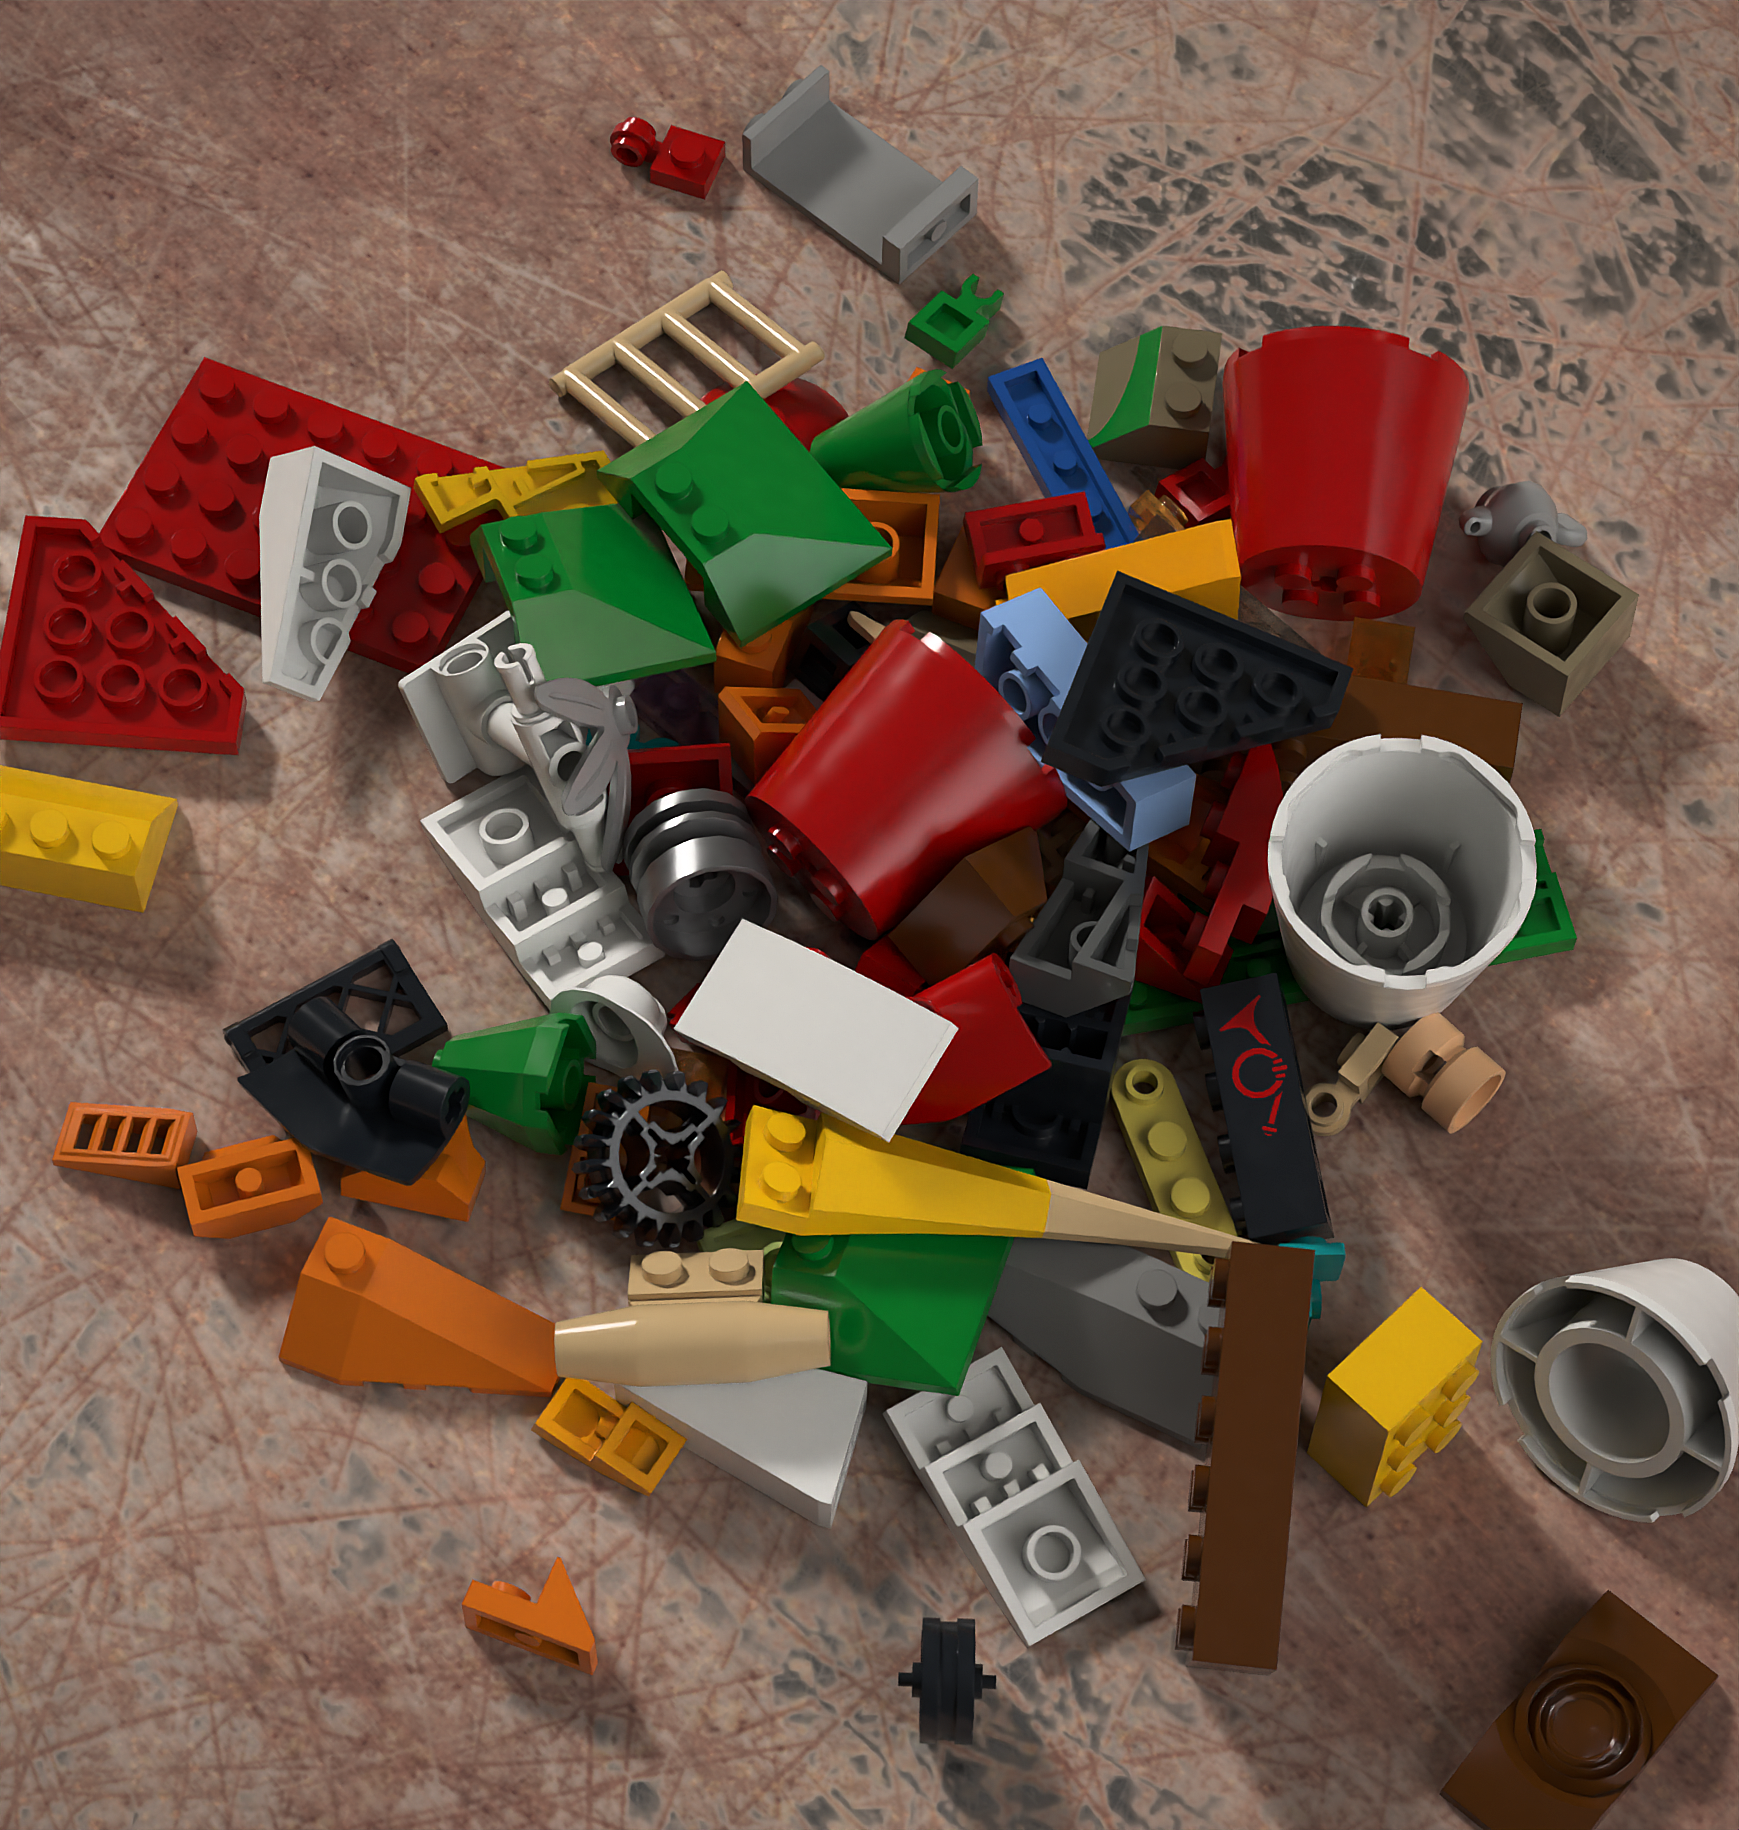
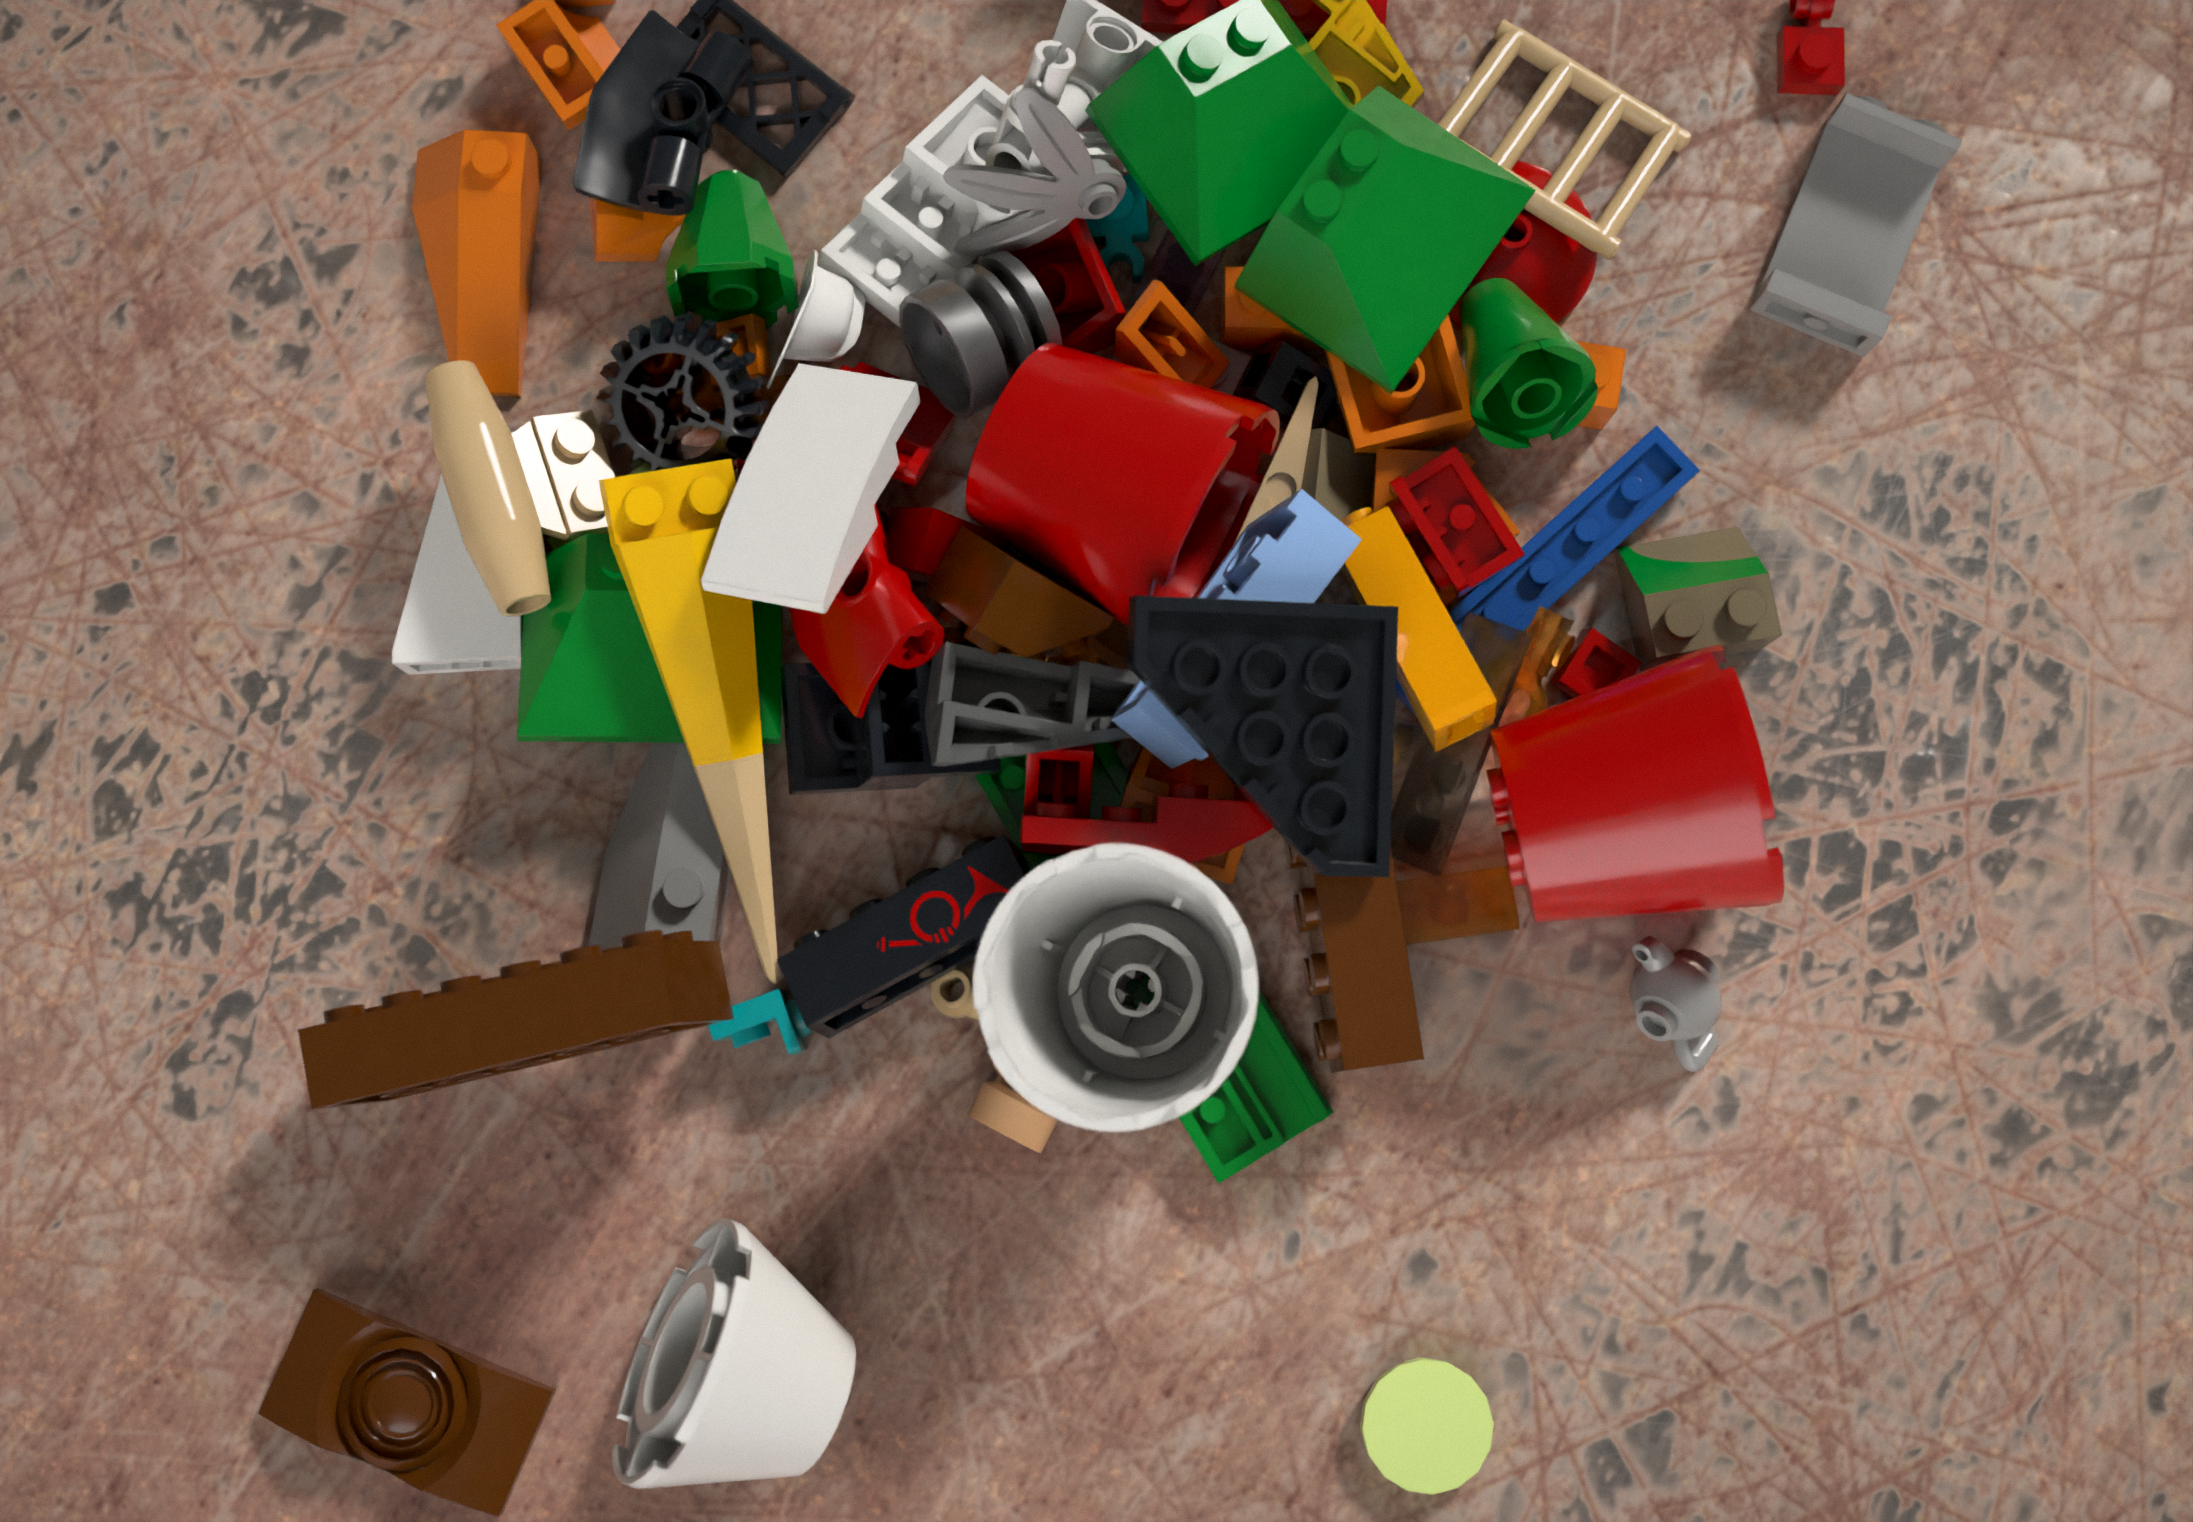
camera: 70 degrees right, 20 degrees up
orange slope [462,1557,598,1675] -> none
light orange slope [531,1378,687,1497] -> none
white slope [882,1347,1146,1647] -> none
black wheel [898,1617,996,1745] -> none
green plate [904,274,1004,369] -> none
light yellow plate [1110,1059,1238,1282] -> none
yellow brick [1307,1287,1483,1508] -> none
dark tan slope [1464,531,1639,717] -> none

